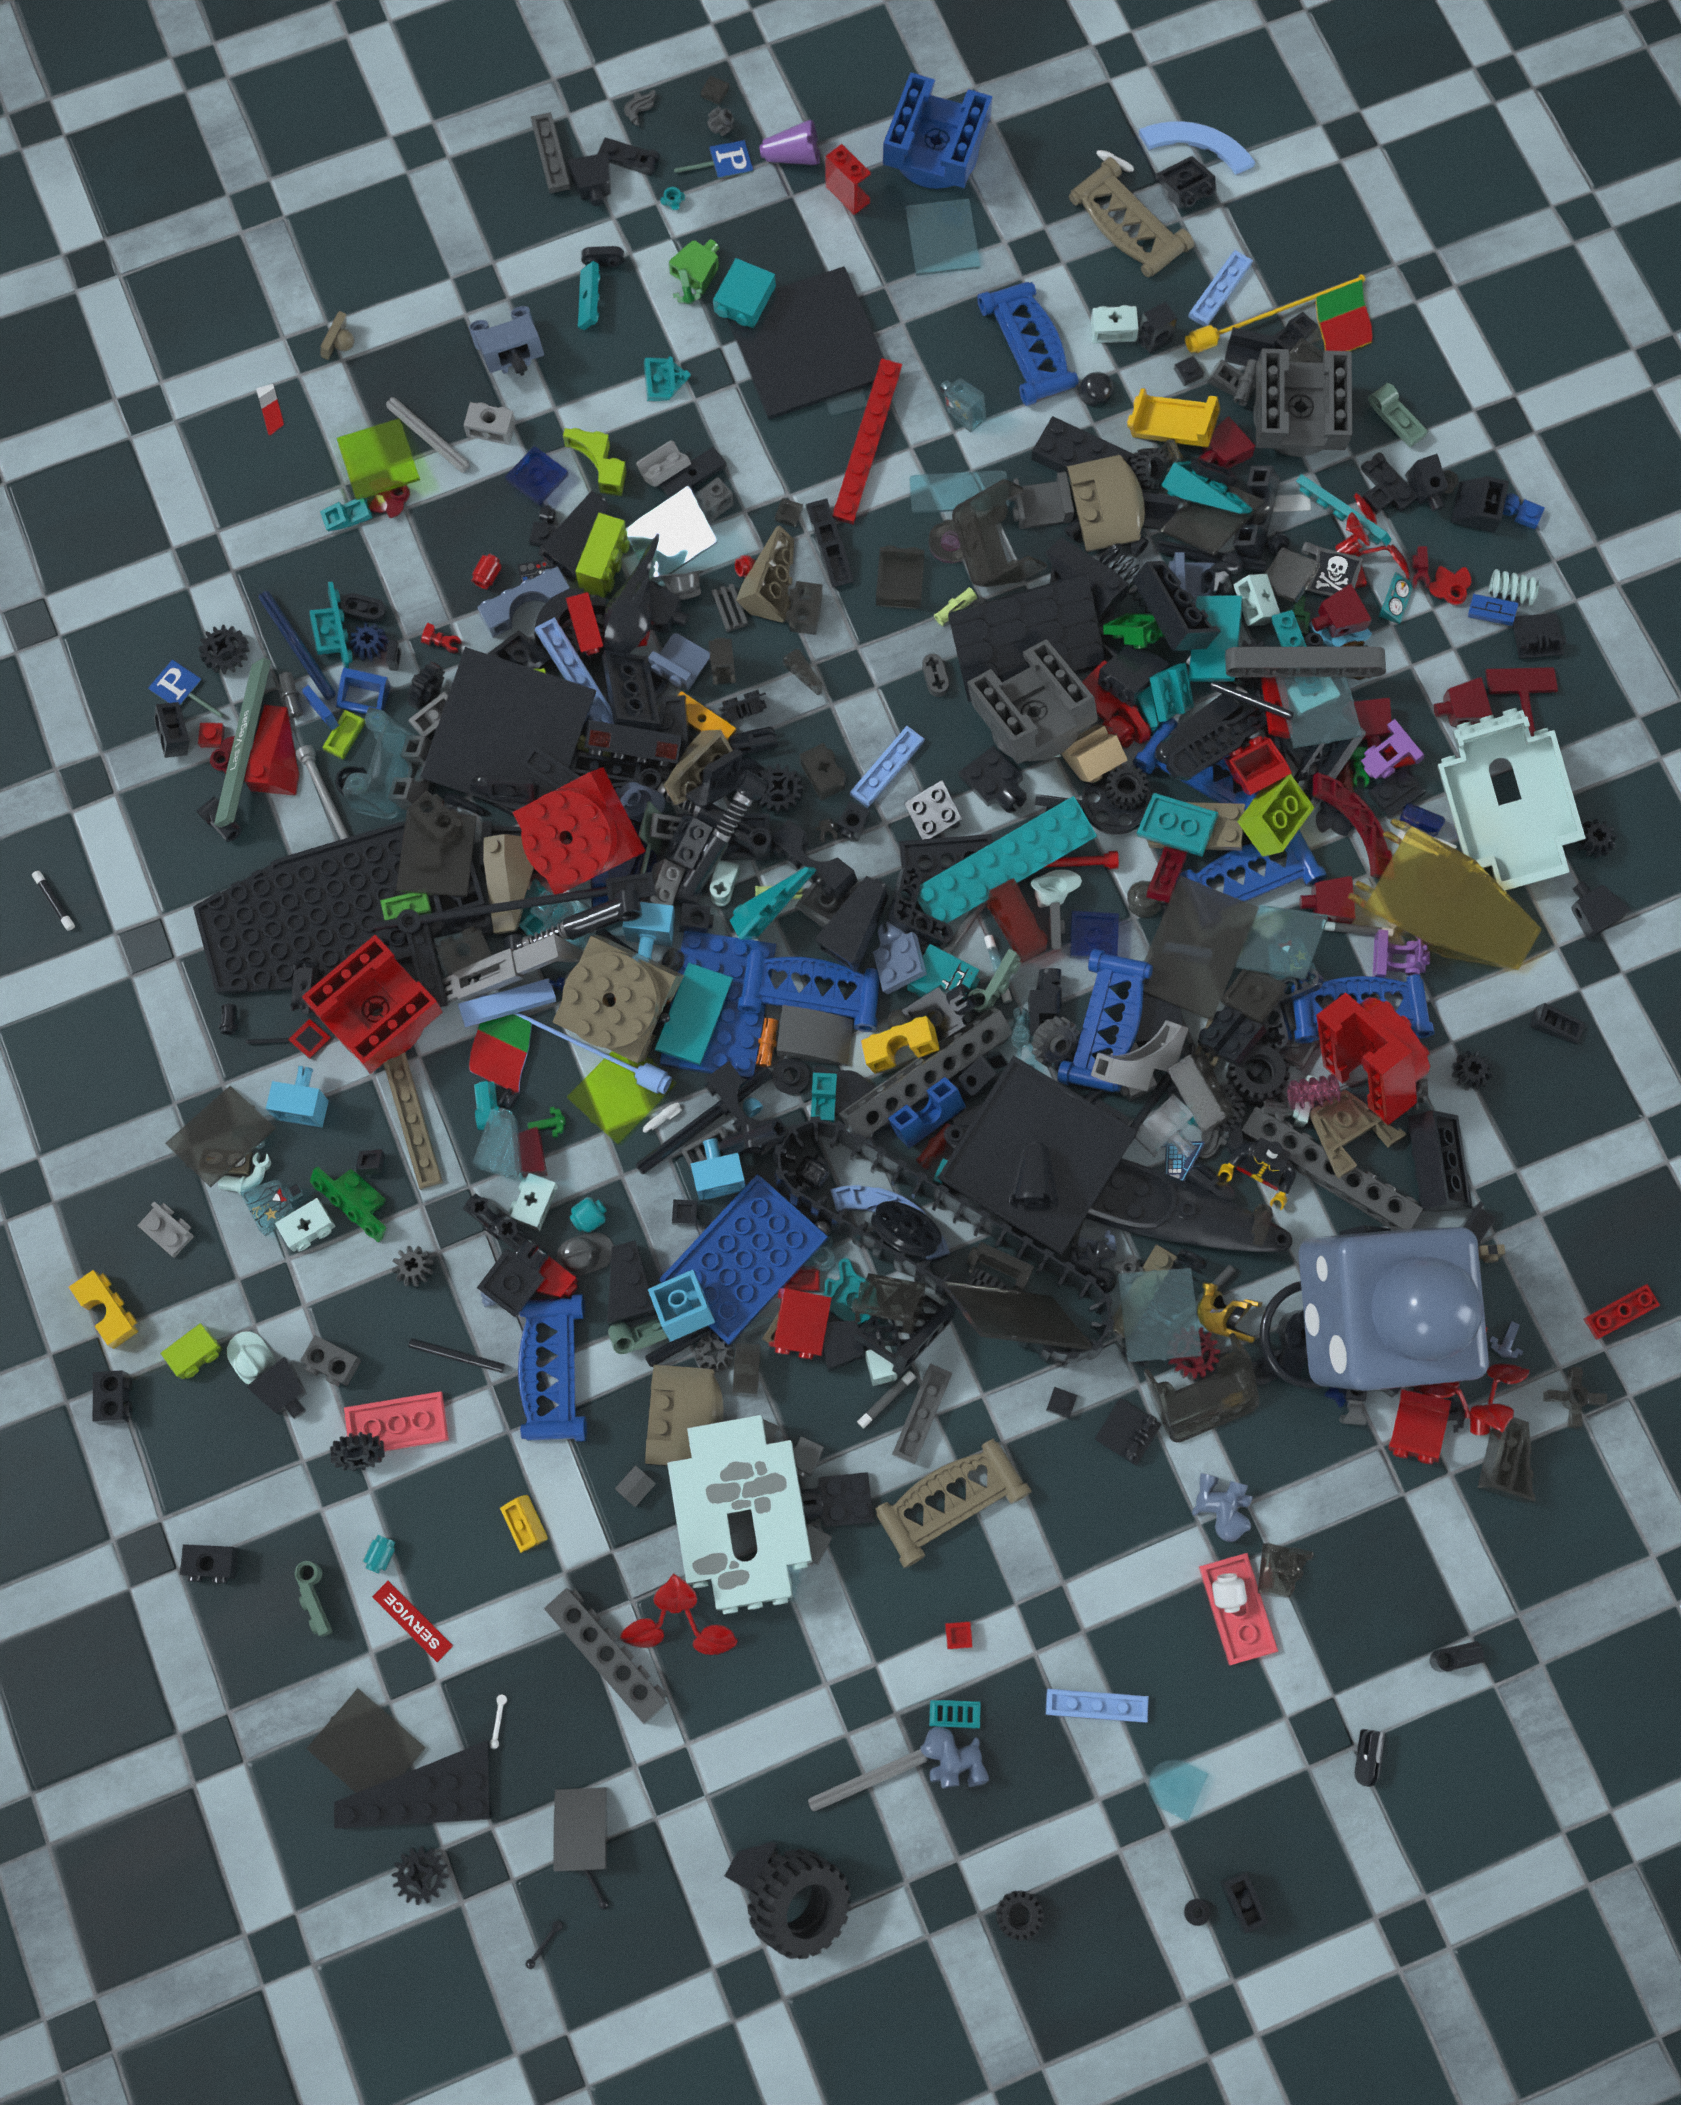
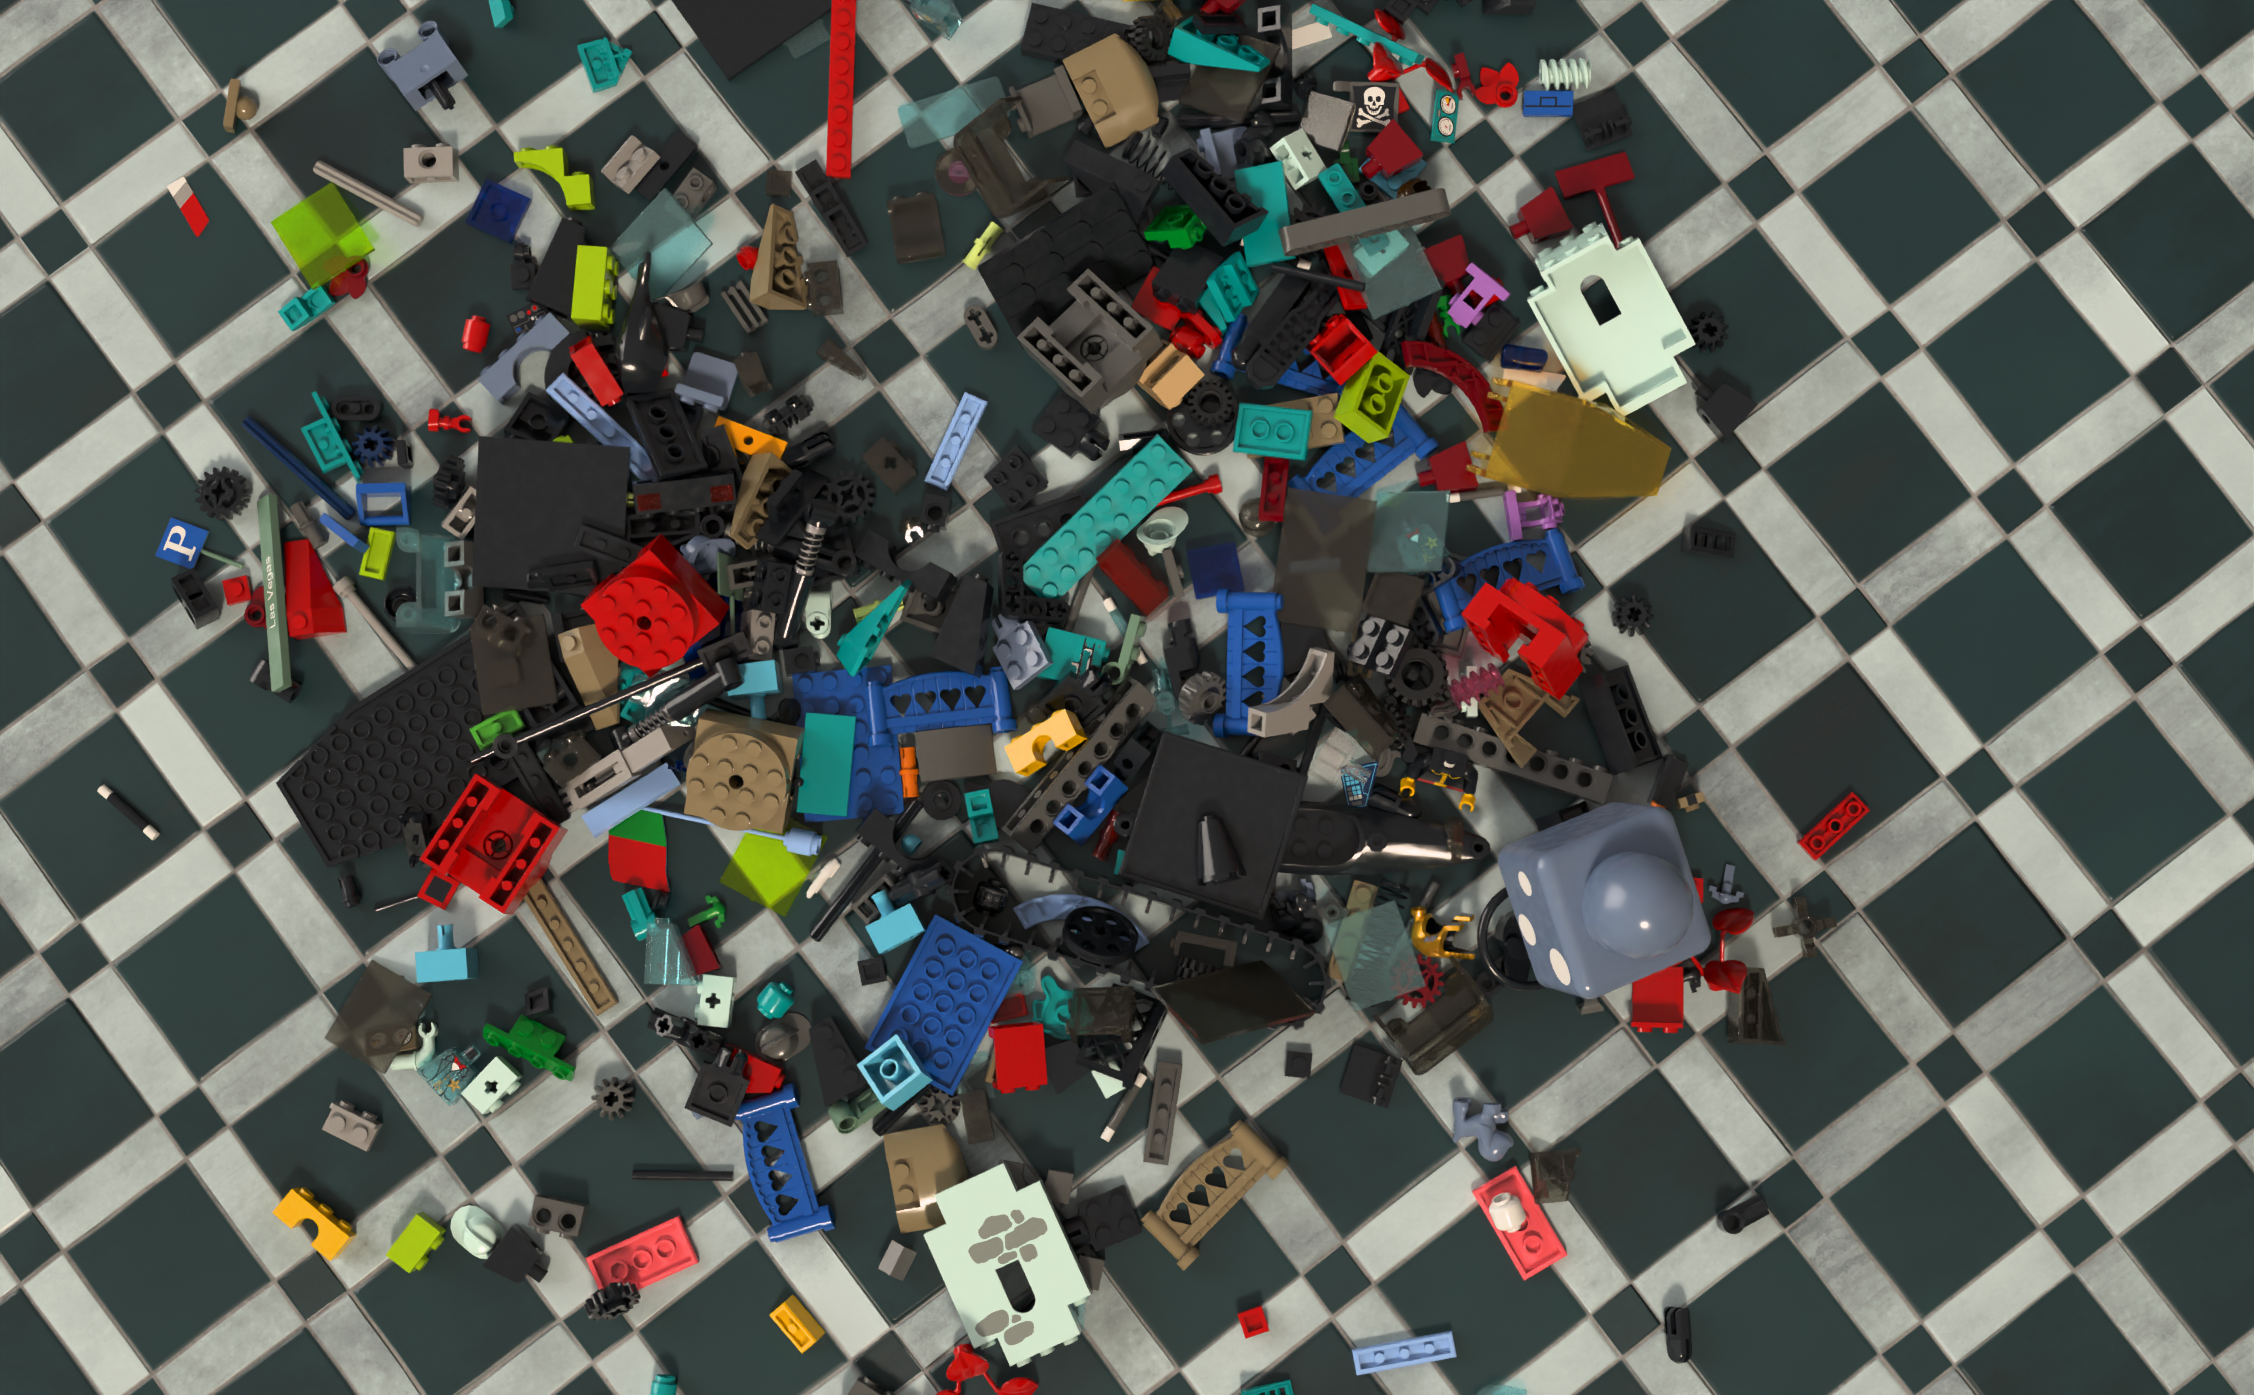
camera: 10 degrees left, 10 degrees up
black brick [92,1370,133,1425] -> none

